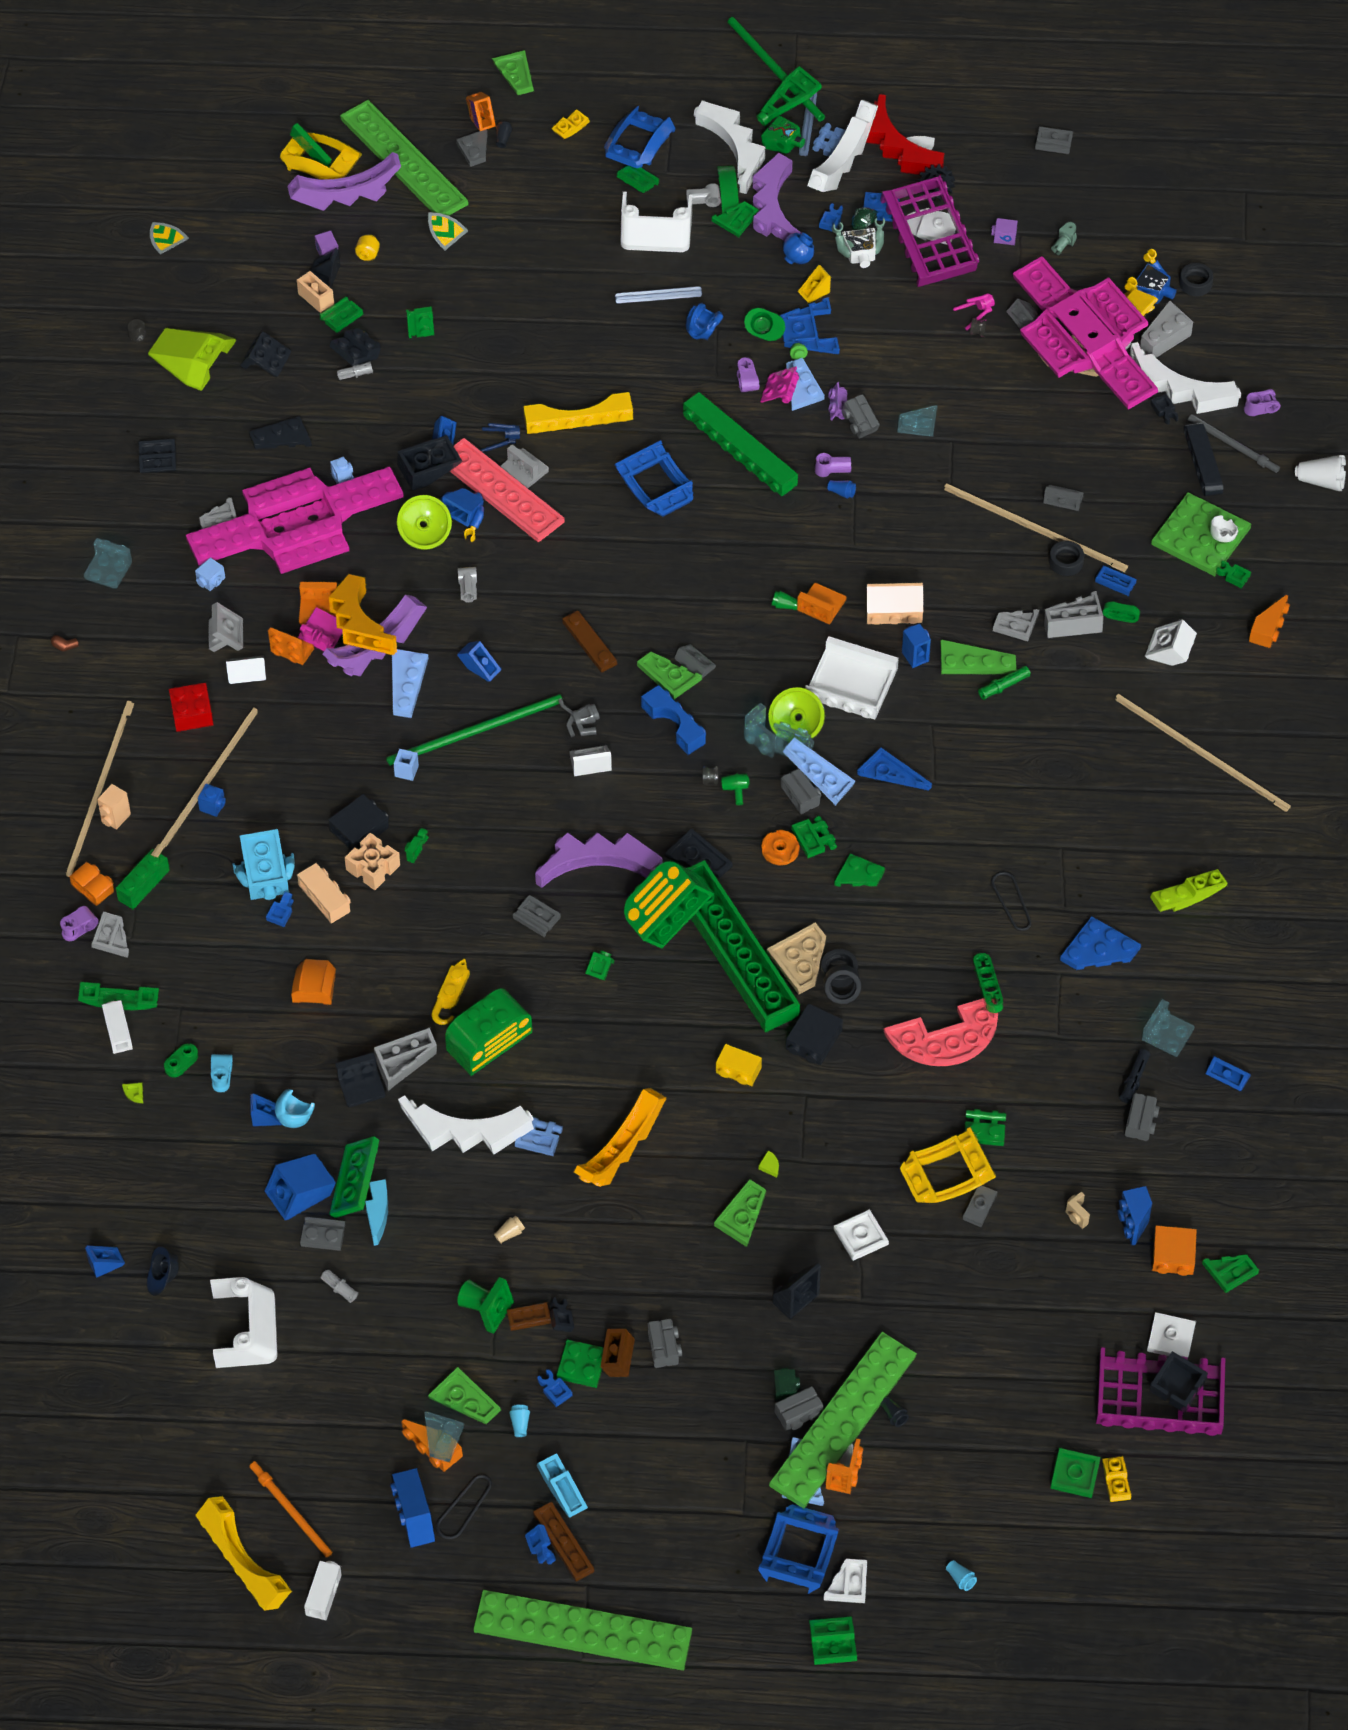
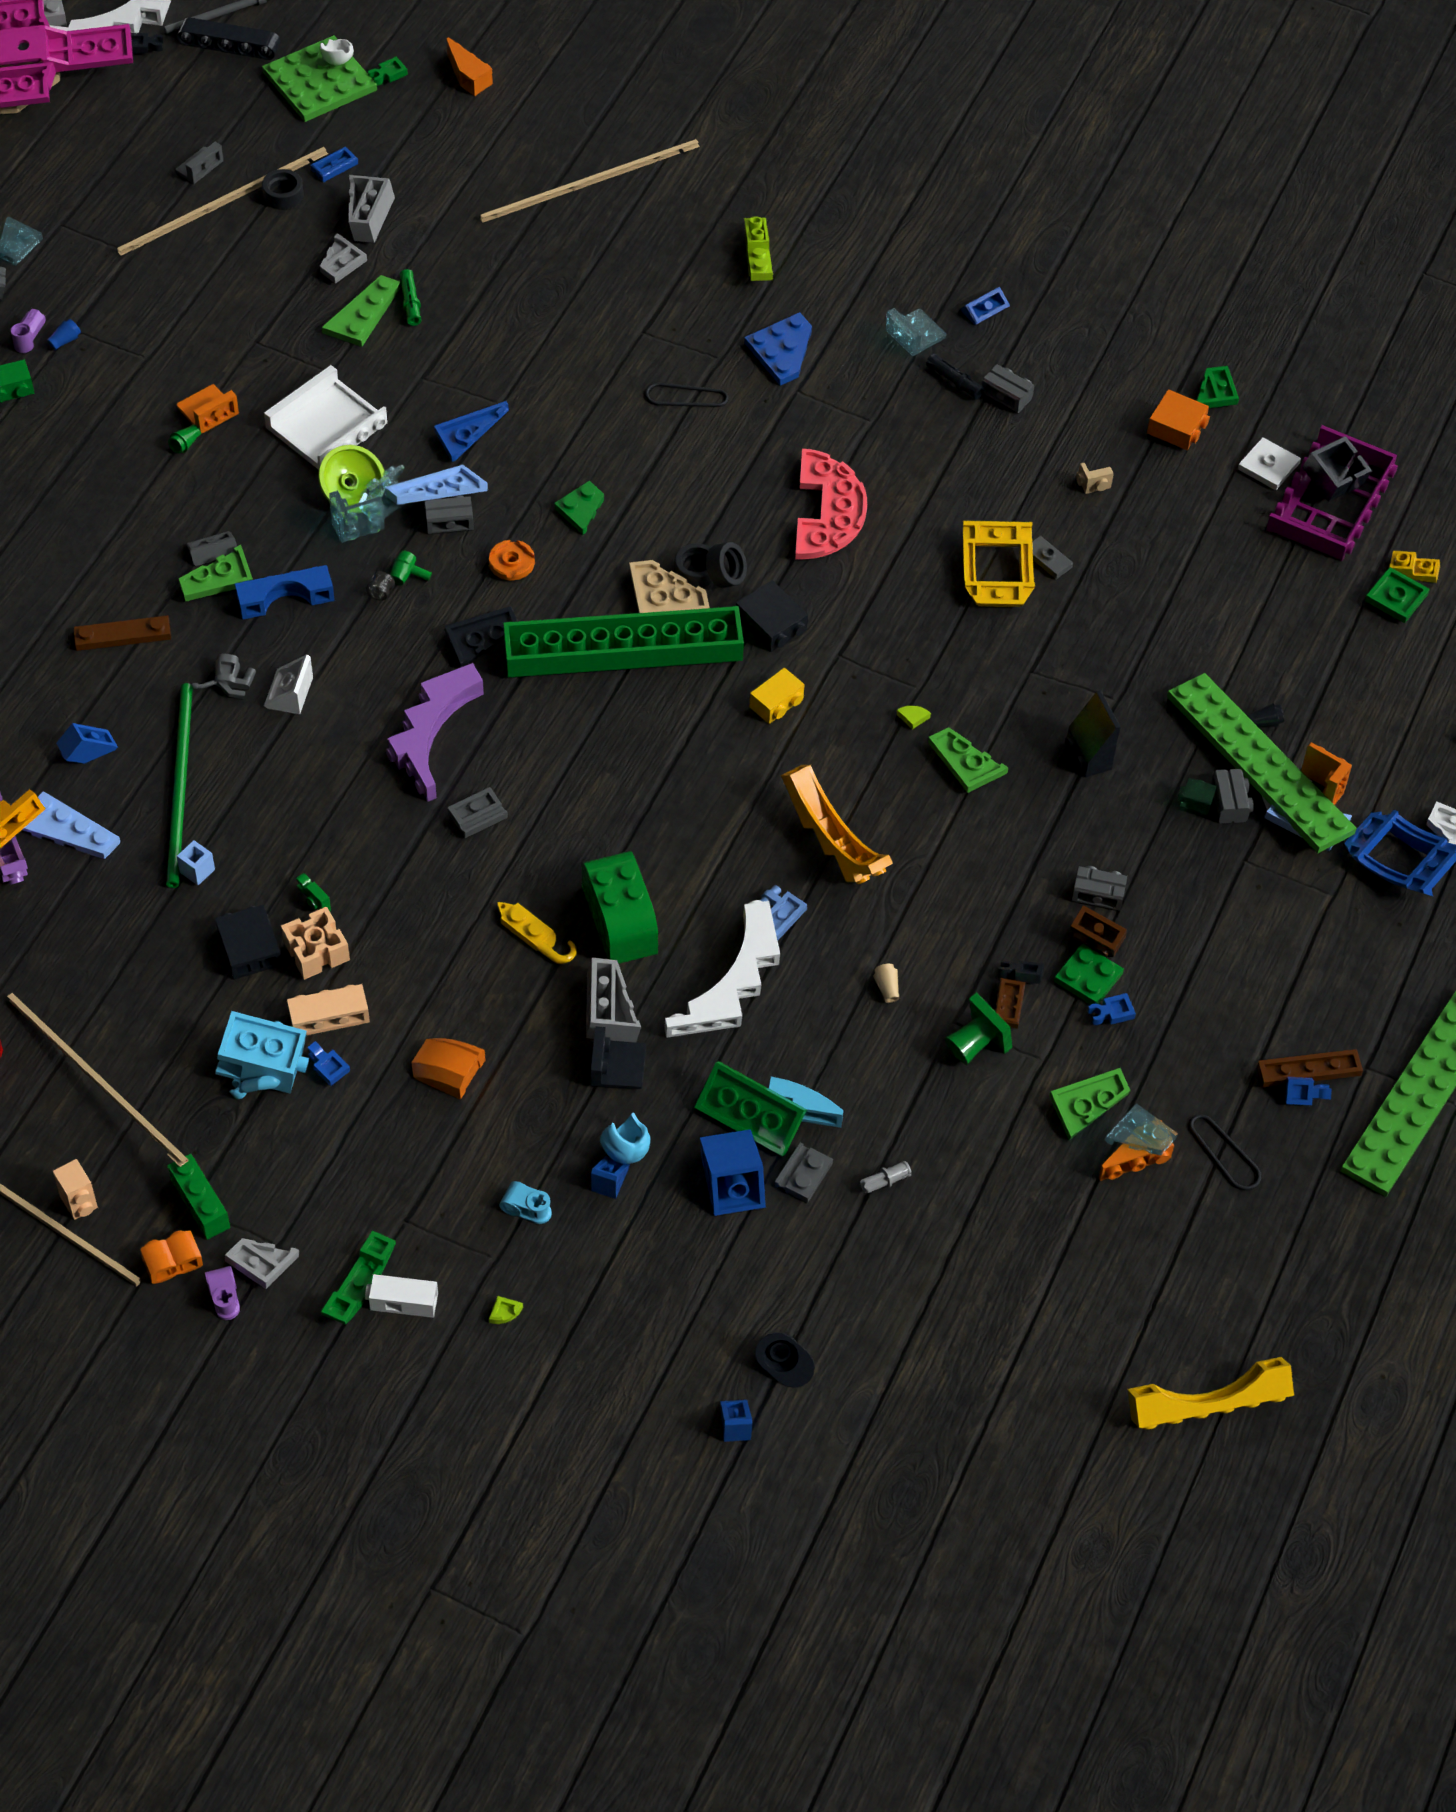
camera: 70 degrees left, 0 degrees up
green plate [164,1044,198,1077] -> none
blue brick [198,784,226,817] -> none
white windscreen [210,1277,277,1368] -> none
orange bar [249,1461,332,1557] -> none
white brick [304,1561,342,1620] -> none
blue wedge [390,1468,435,1547] -> none
medium azure cone [509,1405,530,1437] -> none
medium azure slope [536,1453,588,1518] -> none
green bracket [585,950,615,981] -> none
green brick [624,861,714,949] -> none
green plate [791,816,837,858] -> none
white plate [834,1209,889,1261] -> none
slope [866,583,923,625] -> none
blue brick [902,624,931,668] -> none
green plate [965,1109,1006,1146] -> none
green beam [973,953,1003,1013] -> none
green plate [1103,601,1140,623] -> none
blue slope [1117,1186,1152,1245] -> none
white slope [1145,620,1197,666] -> none

